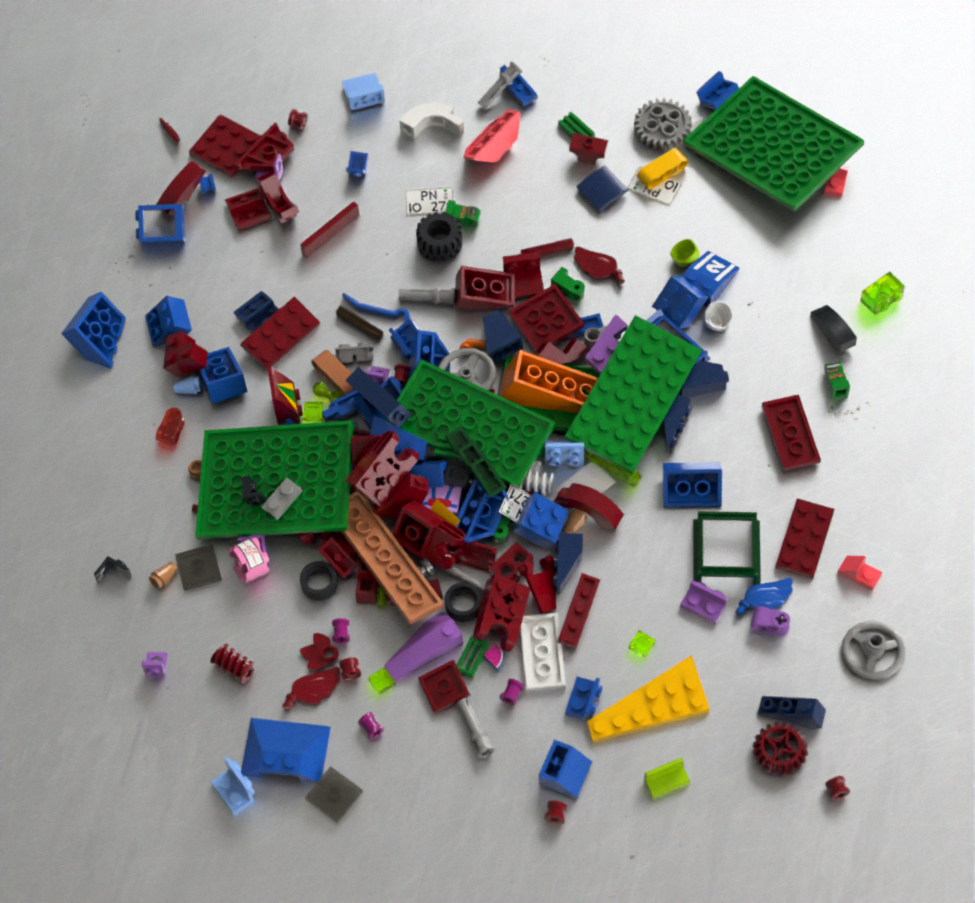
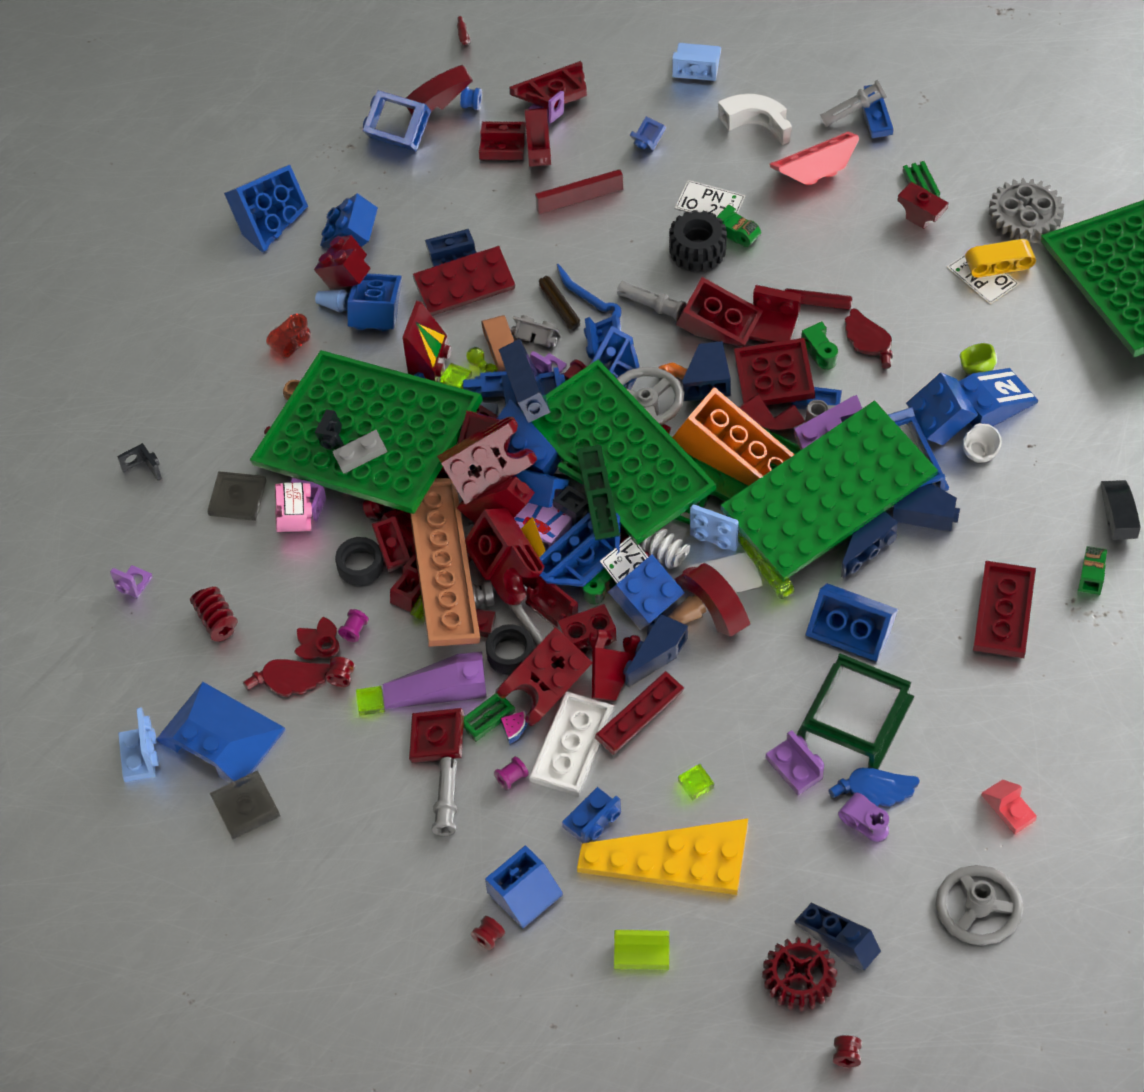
camera: 25 degrees right, 5 degrees down
medium nougat cone [149,561,178,589] -> none
dark red plate [189,114,261,178] -> none
dark red wheel [288,109,308,130] -> none
magenta bush [358,712,384,739] -> none
dark blue slope [576,166,629,212] -> none
blue bracket [696,71,739,110] -> none
dark red plate [775,498,835,579] -> none

